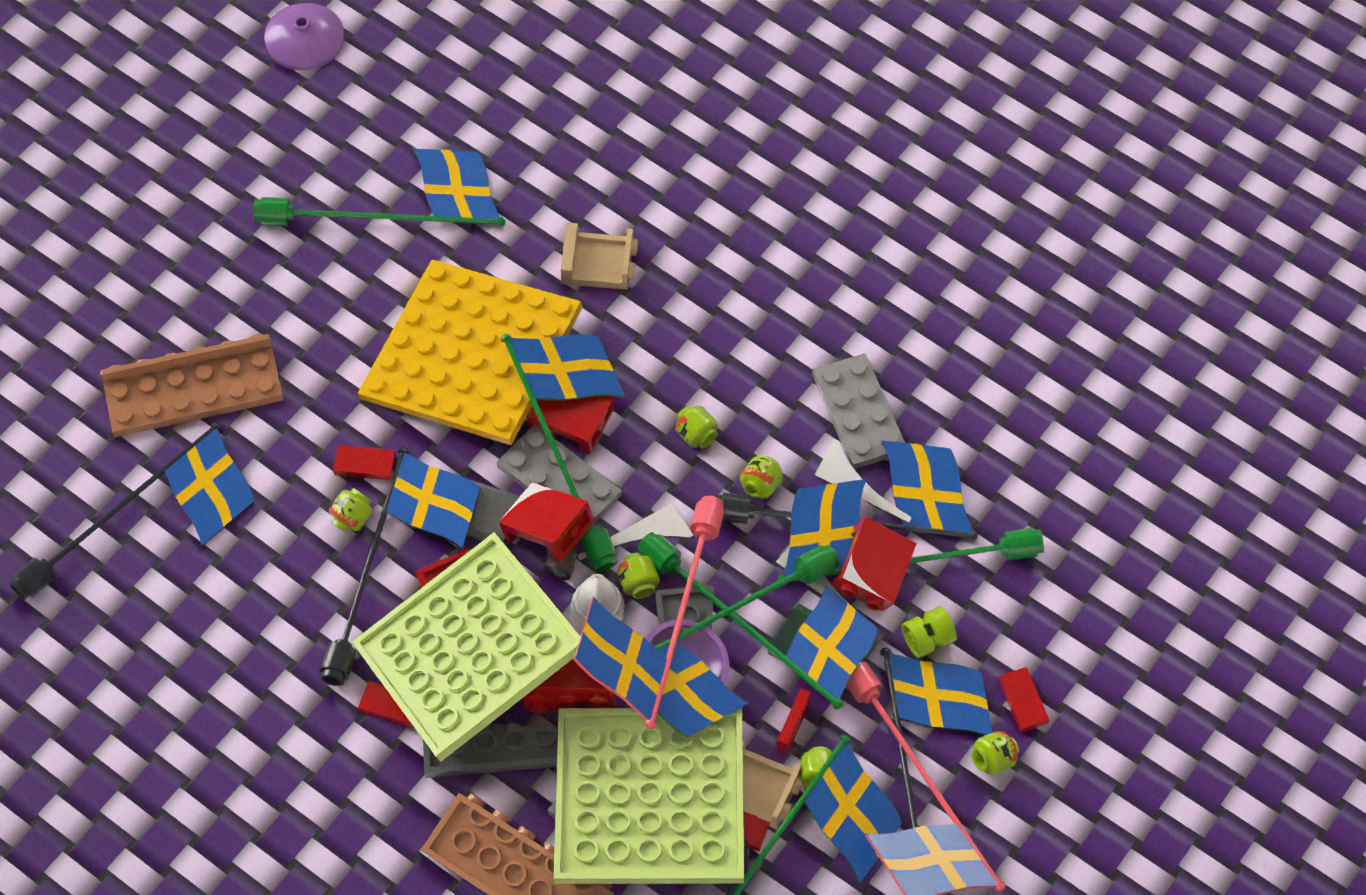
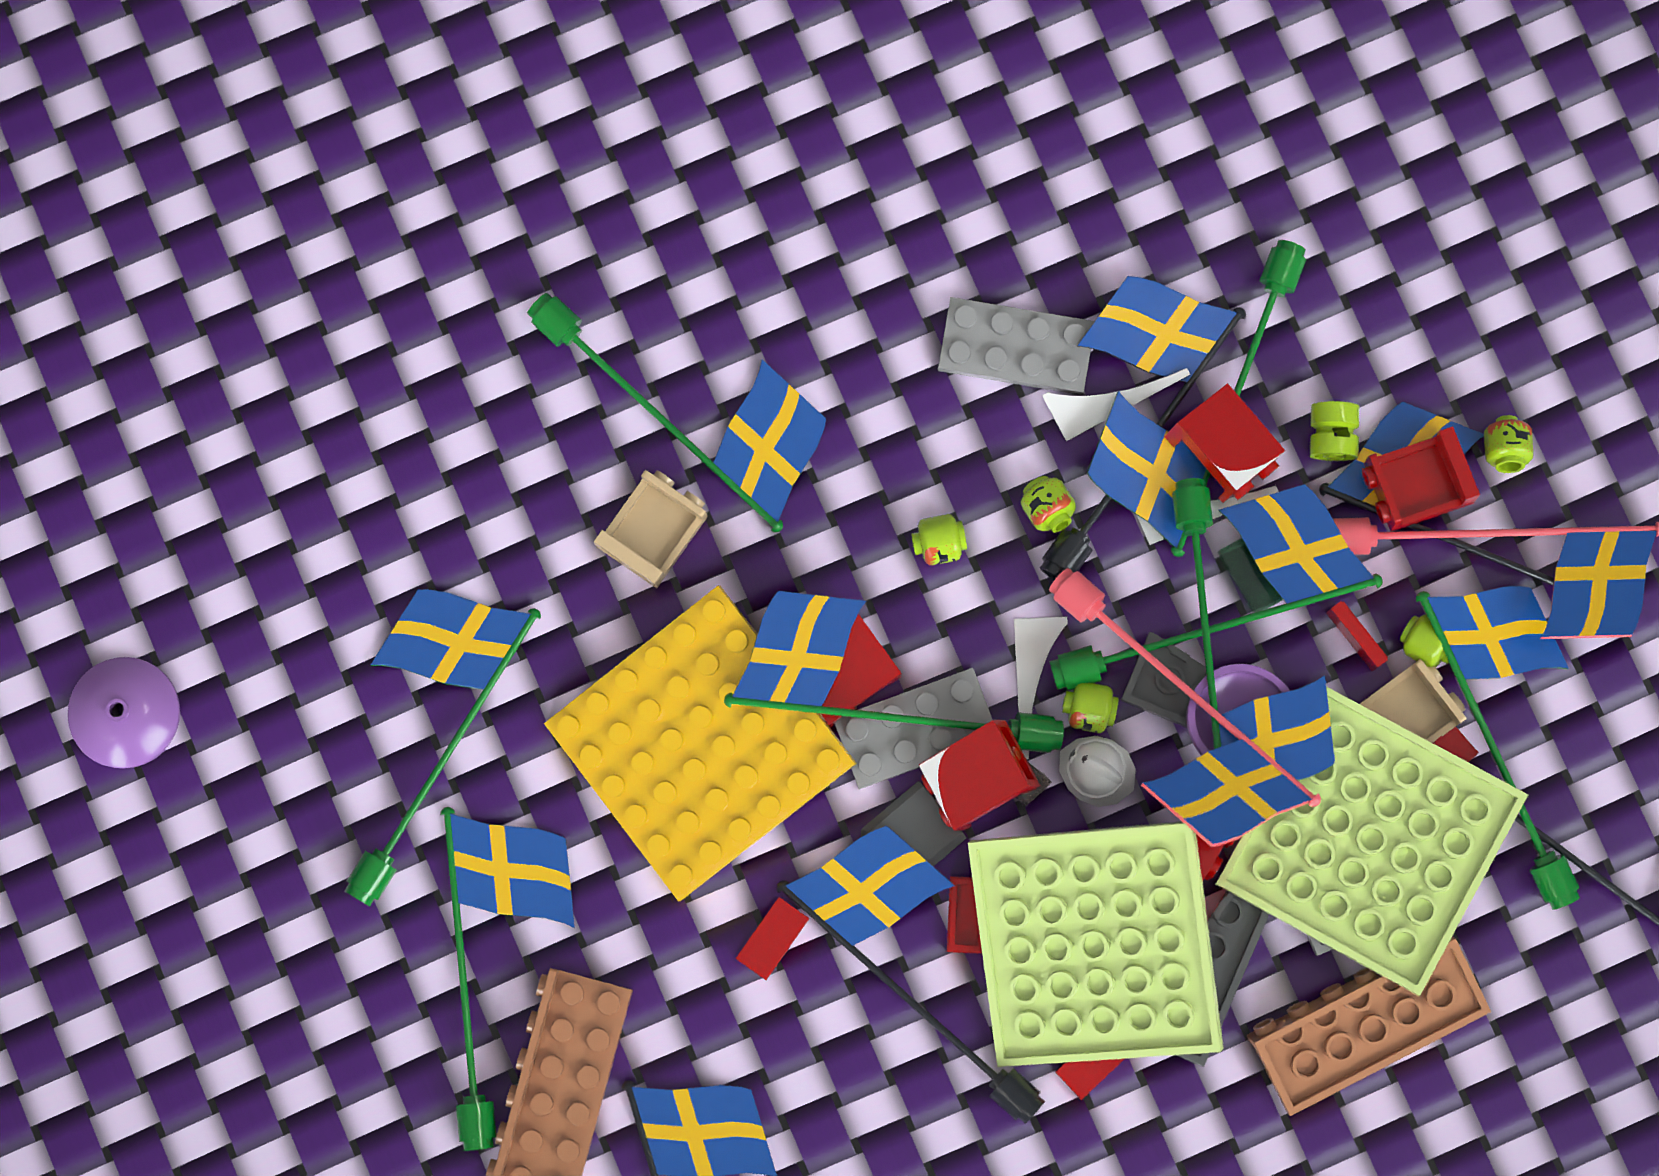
camera: 55 degrees left, 20 degrees up
lime head [329,488,373,533] -> none
red tile [998,667,1049,733] -> none
none -> flag [440,807,575,1151]
none -> flag [527,293,826,532]
none -> red panel [1362,426,1480,532]

